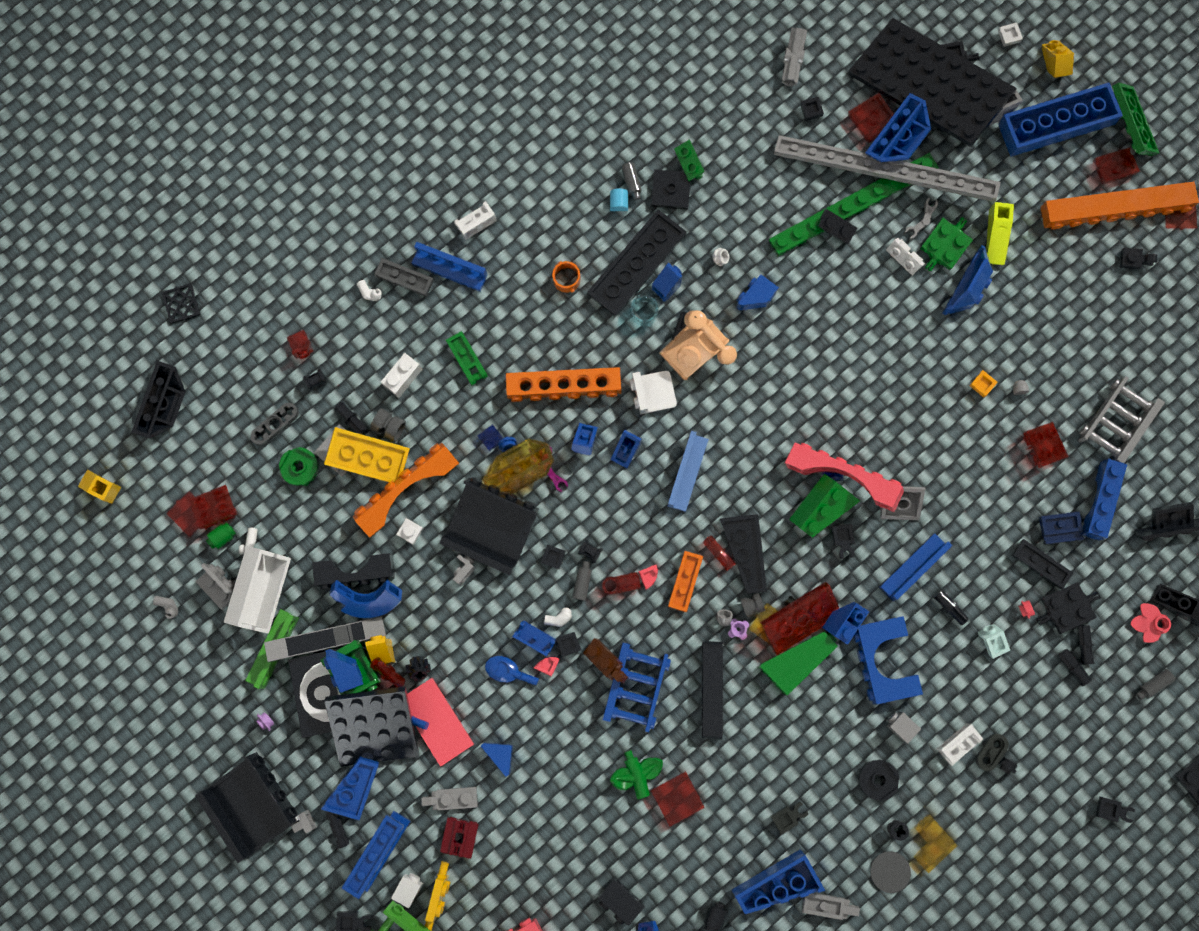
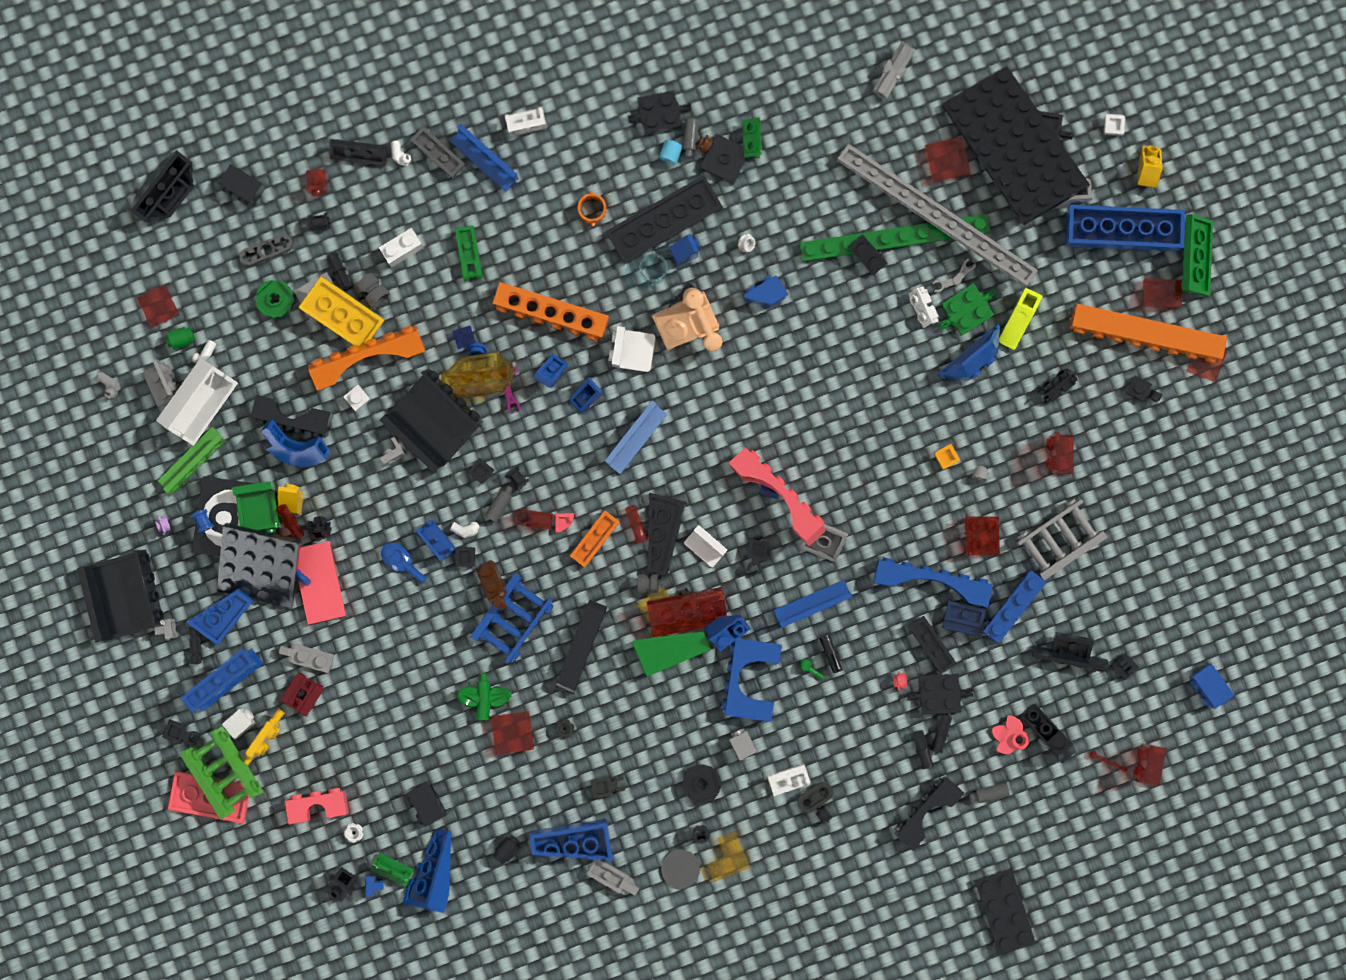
camera: 20 degrees right, 5 degrees up
yellow slope [78,470,121,504] -> none
black window [162,283,201,324] -> none
clear red hinge [189,485,238,530] -> none
tile [264,616,386,662] -> none
blue slope [323,649,363,693] -> none
blue slope [481,742,513,777] -> none
coral tile [534,657,560,677] -> none
light grey hinge [717,609,733,627] -> none
lavender plate [728,619,749,640] -> none
green wedge [789,474,860,538] -> none
black plate [800,97,824,121] -> none
blue wedge [865,93,931,163] -> none
light aqua bracket [978,624,1010,659] -> none
black plate [1096,796,1135,823] -> none
none -> blue bush [191,509,214,534]
none -> black brick [219,164,266,206]
none -> black plate [329,139,387,166]
none -> pearl dark grey plate [555,719,574,738]
none -> black plate [627,90,692,135]
none -> white panel [684,525,727,567]
none -> reddish brown plate [697,135,713,153]
none -> green hand [800,659,824,680]
none -> blue arch [873,557,993,608]
none -> black arch [894,776,965,851]
none -> black hinge [1037,368,1078,404]
none -> clear red bracket [1046,432,1074,474]

